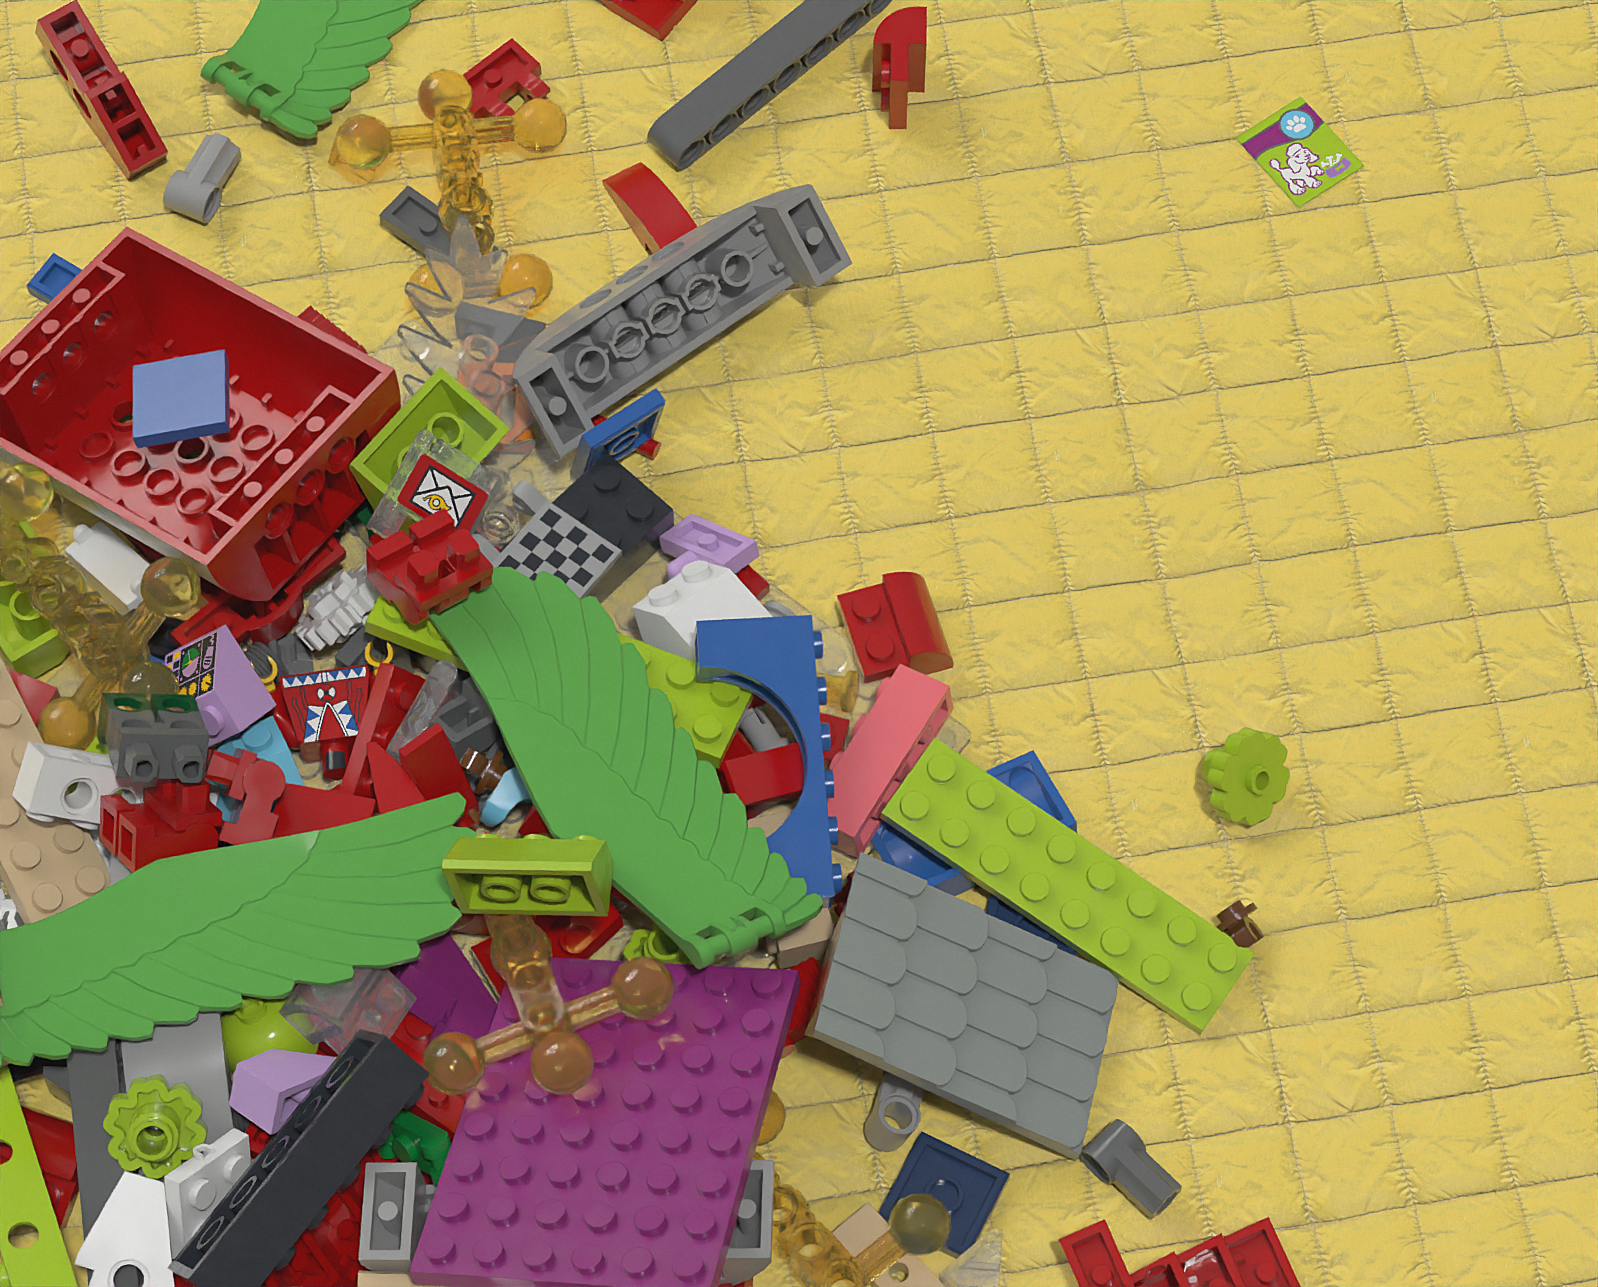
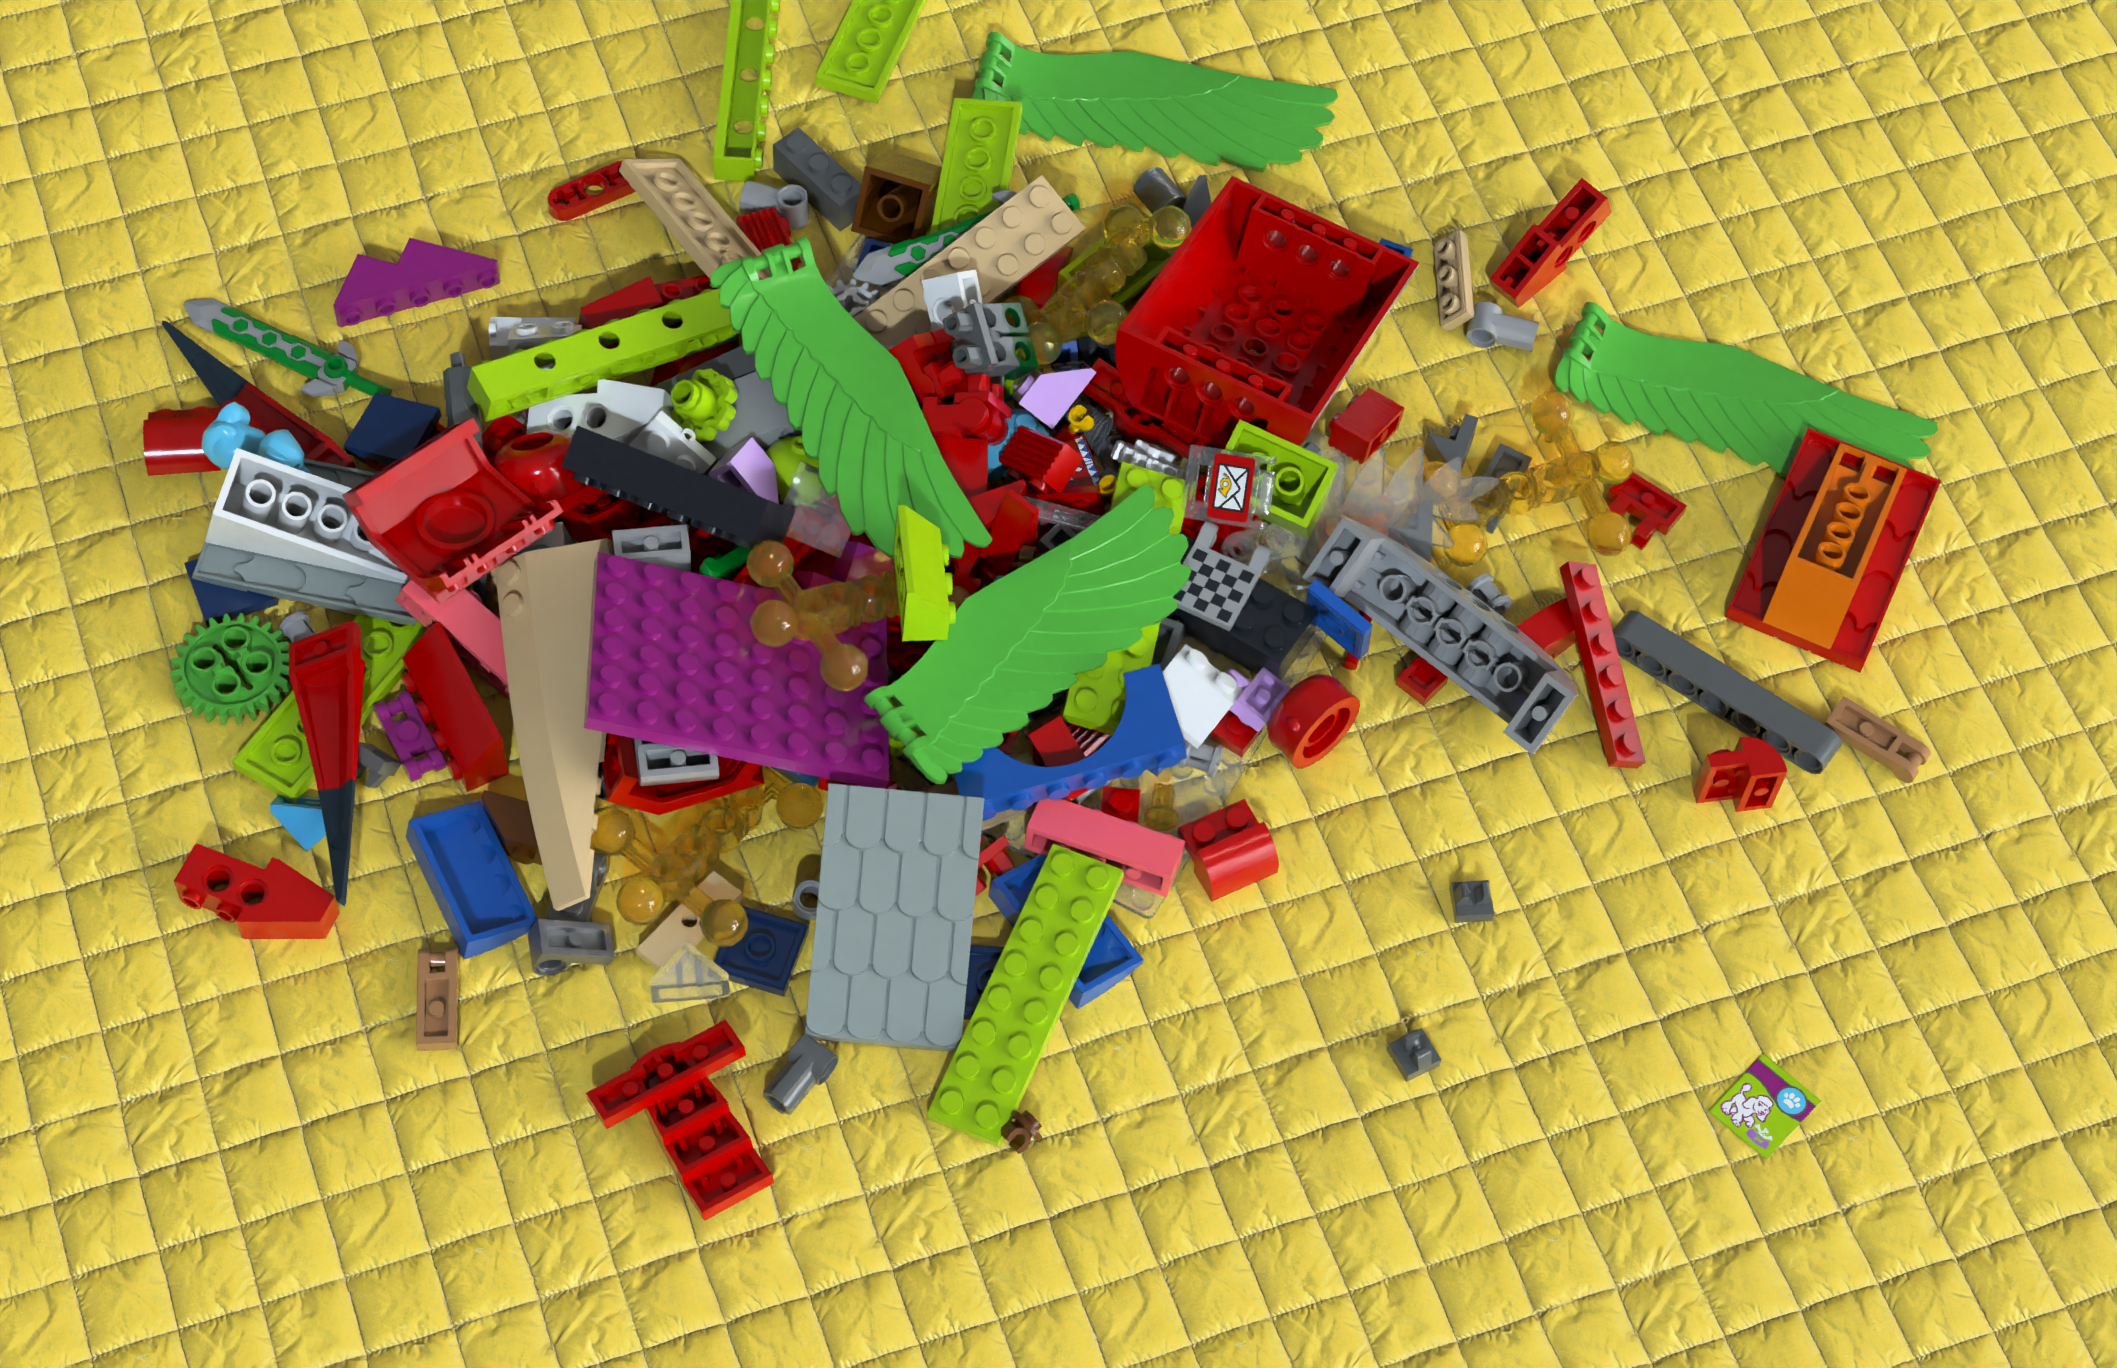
camera: 75 degrees right, 5 degrees down
tile [133,349,230,448] -> none
red hips [366,508,493,625] -> none
lime plant [1202,727,1290,826] -> none
none -> red brick [999,425,1083,495]
none -> red piece [1267,674,1360,769]
none -> dark grey tile [1387,1028,1442,1082]
none -> red plate [1396,655,1448,706]
none -> dark grey slope [1424,413,1479,492]
none -> tan tile [1434,229,1475,332]
none -> dark grey tile [1449,880,1494,923]
none -> light grey bush [1466,573,1512,616]
none -> plate [1559,561,1646,769]

